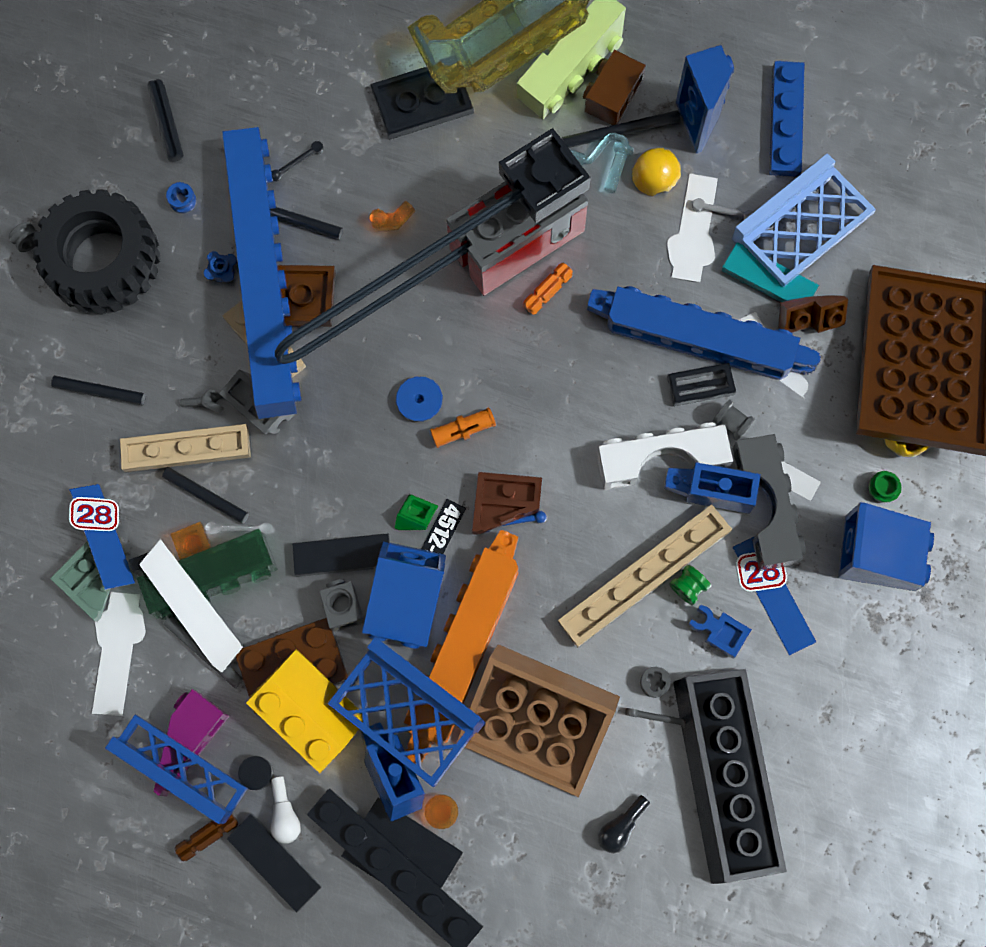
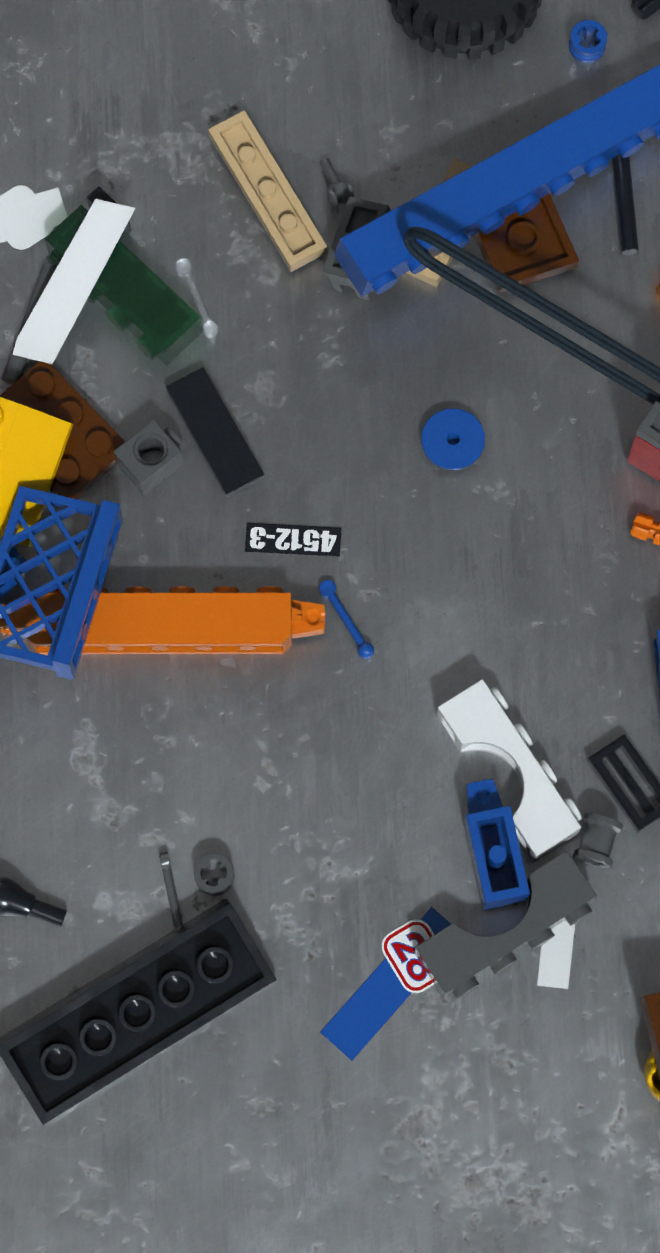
camera: 65 degrees right, 0 degrees up
sand green wing [50,541,111,622] -> none
black bar [51,375,146,405] -> none
blue sticker [69,484,135,590] -> none
black bar [162,467,249,524] -> none
clear orange plate [171,521,214,565] -> none
blue plate [204,251,237,283] -> none
blue slope [362,542,446,648] -> none
green slope [394,494,438,530] -> none
orange pin [430,407,496,448] -> none
medium nougat slope [456,644,620,797] -> none
copper wing [472,472,542,535] -> none
tan plate [558,505,732,648] -> none
green wheel [669,564,711,606] -> none
blue plate [688,605,752,659] -> none
blue slope [838,502,934,592] -> none
green plate [868,471,902,503] -> none

